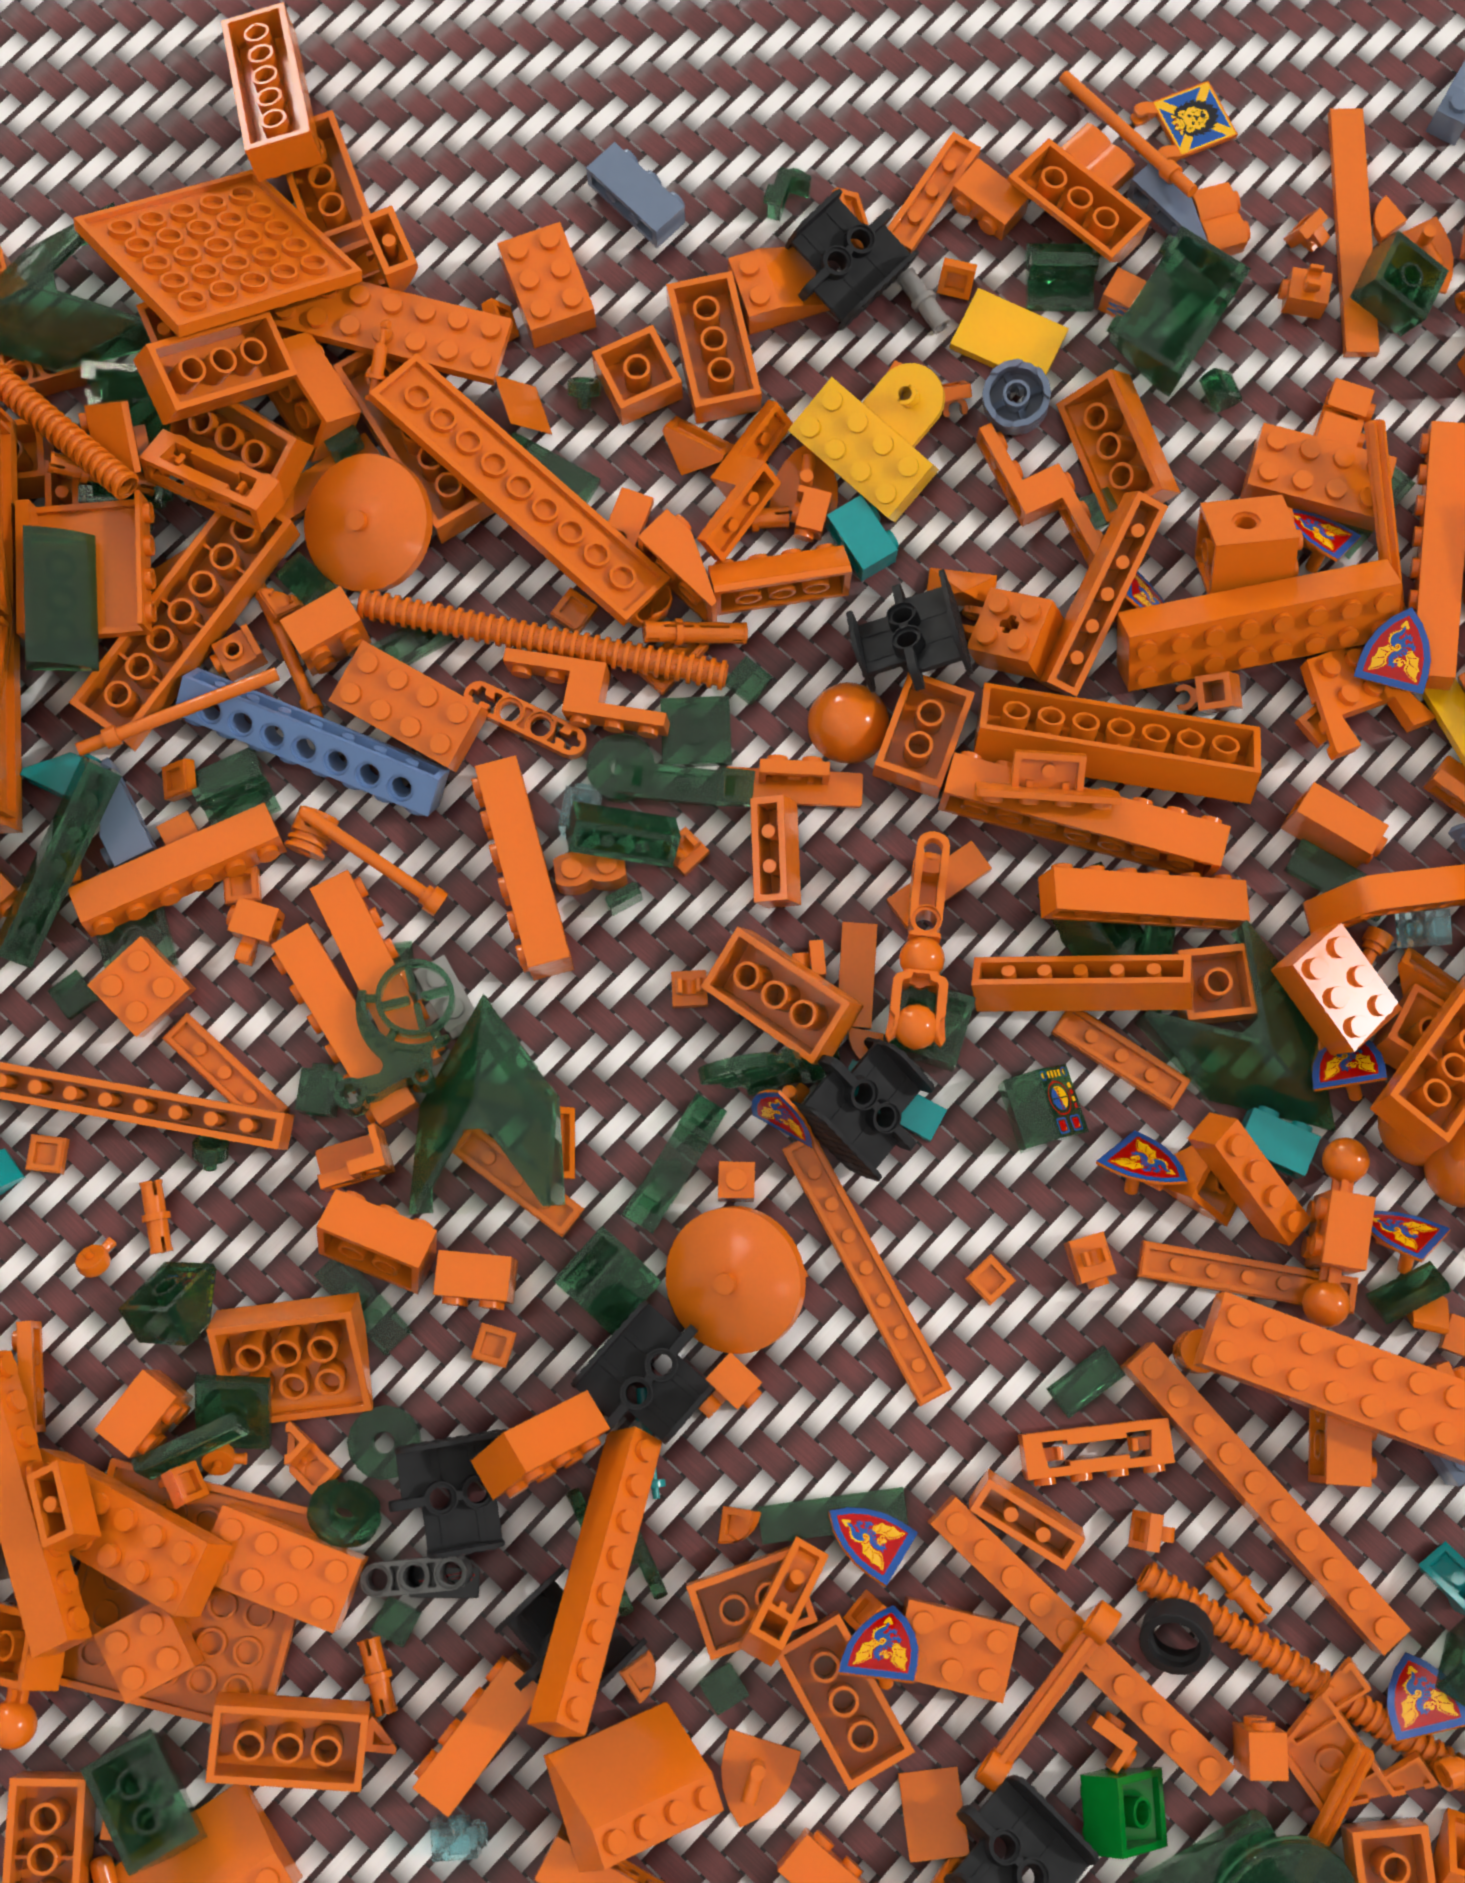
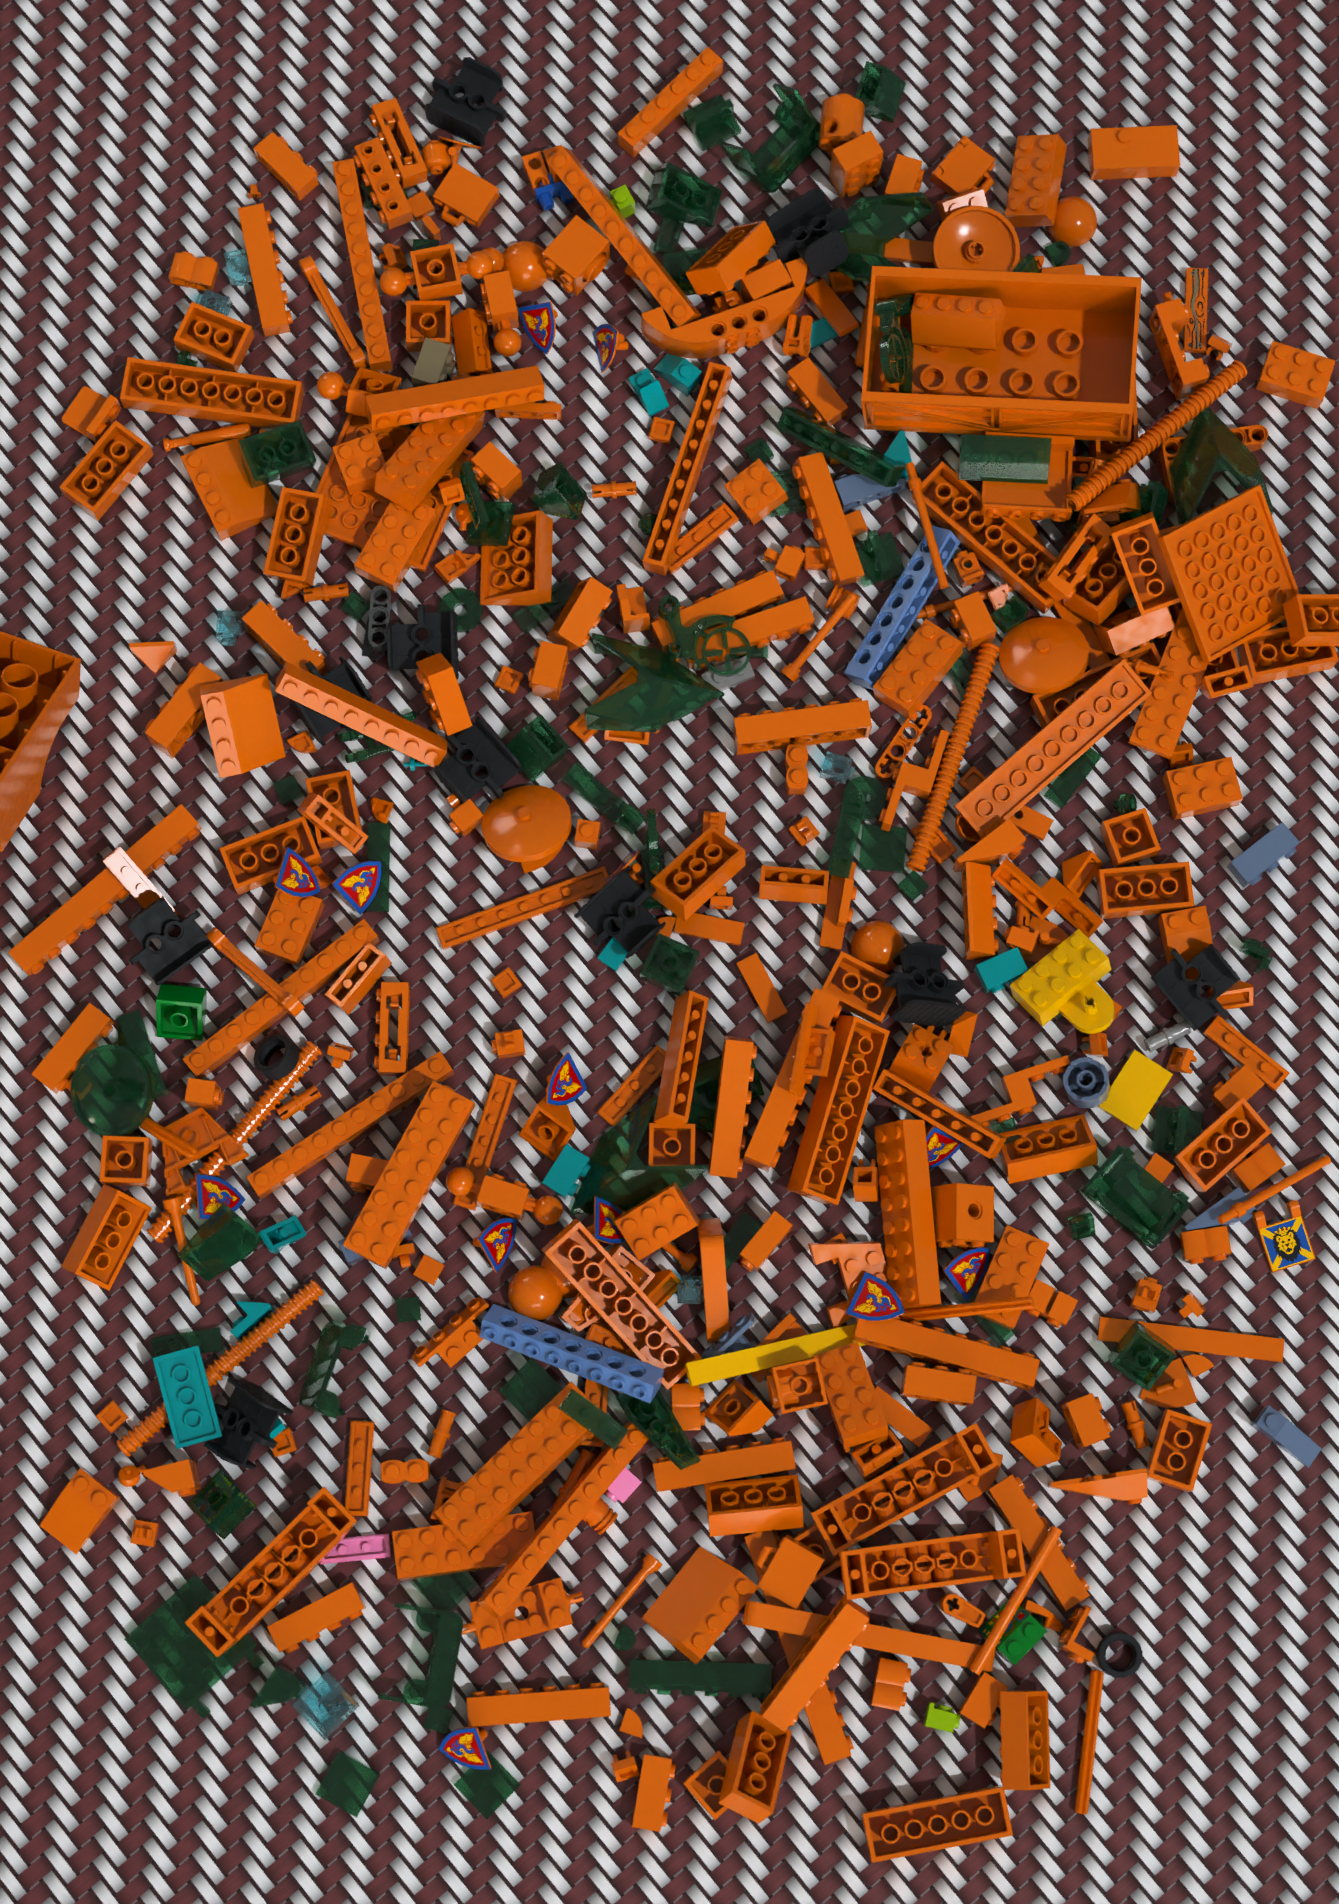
camera: 95 degrees right, 0 degrees up
orange brick [26,1460,102,1551] -> none
orange piece [75,1237,117,1278] -> none
orange tile [162,758,197,802] -> none
clear green brick [295,1063,343,1118] -> none
clear green tile [306,1479,382,1548] -> none
tile [324,424,365,464] -> none
orange sticker [495,376,552,434] -> none
clear green brick [565,801,681,868] -> none
clear green tile [605,882,643,916] -> none
orange pin [642,618,748,646] -> none
orange shield [721,1729,801,1828] -> none
orange piece [885,831,950,1050] -> none
orange sticker [898,1766,970,1863] -> none
clear green slope [998,1064,1089,1153] -> none
clear green tile [1046,1345,1126,1419] -> none
orange bracket [1086,1710,1138,1774] -> none
orange brick [1187,1112,1312,1246] -> none
clear green tile [1366,1261,1451,1325] -> none
orange slope [1405,1290,1450,1335] -> none

